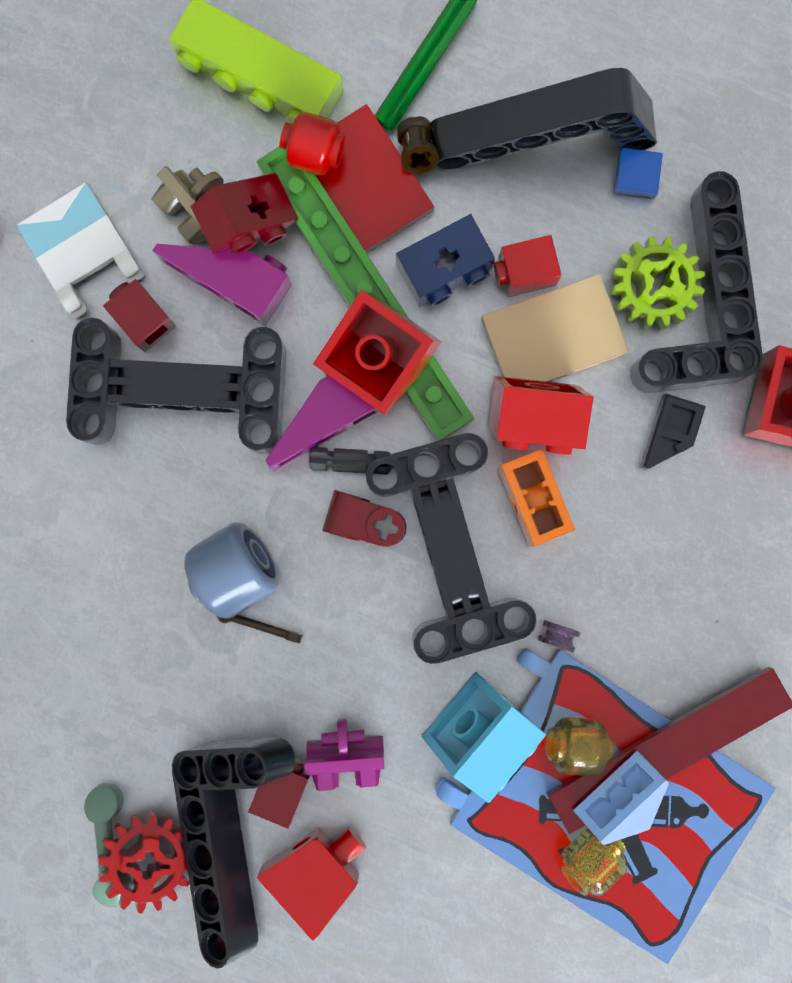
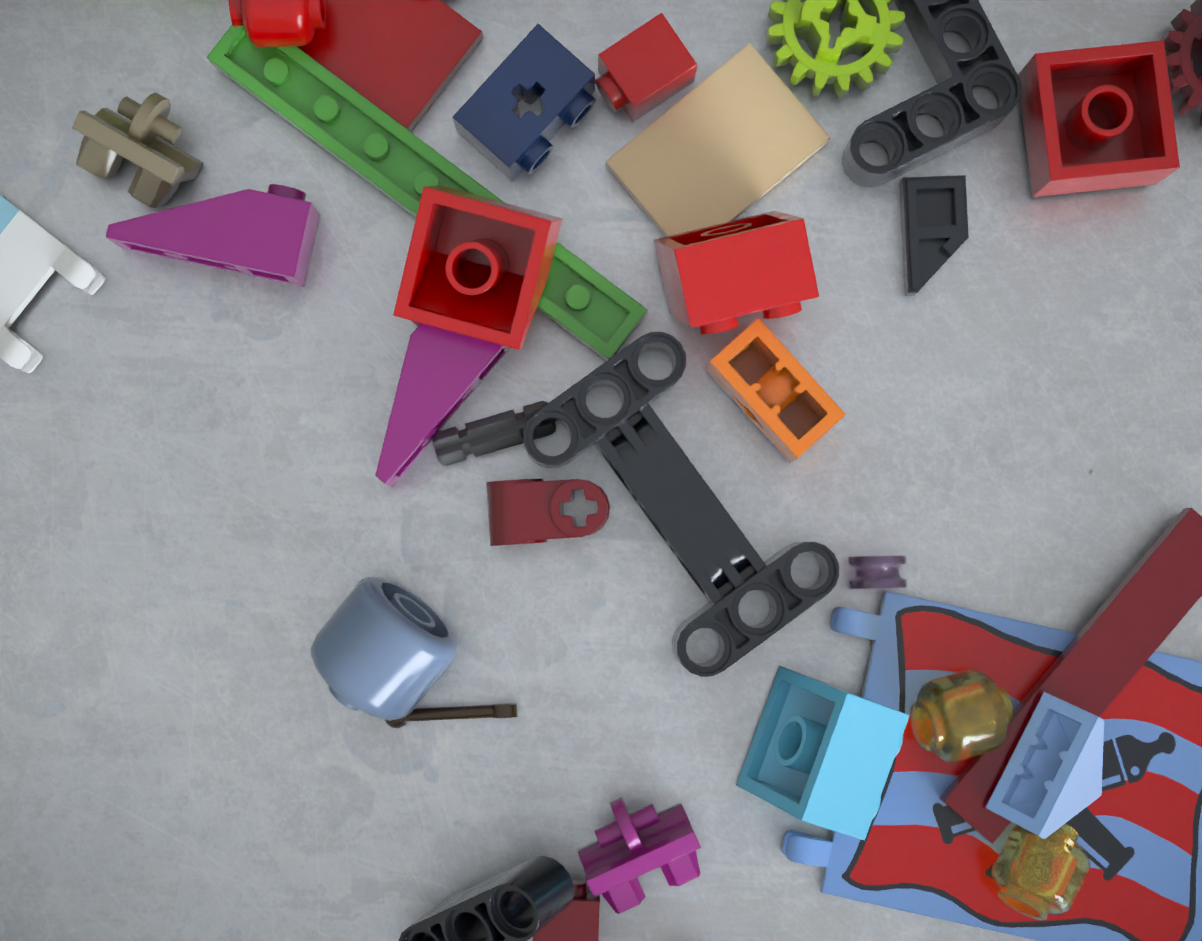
camera: 25 degrees left, 0 degrees up
black beam [66,317,286,454] -> none
dark red brick [103,278,176,352] -> none
dark red brick [190,173,298,254] -> none

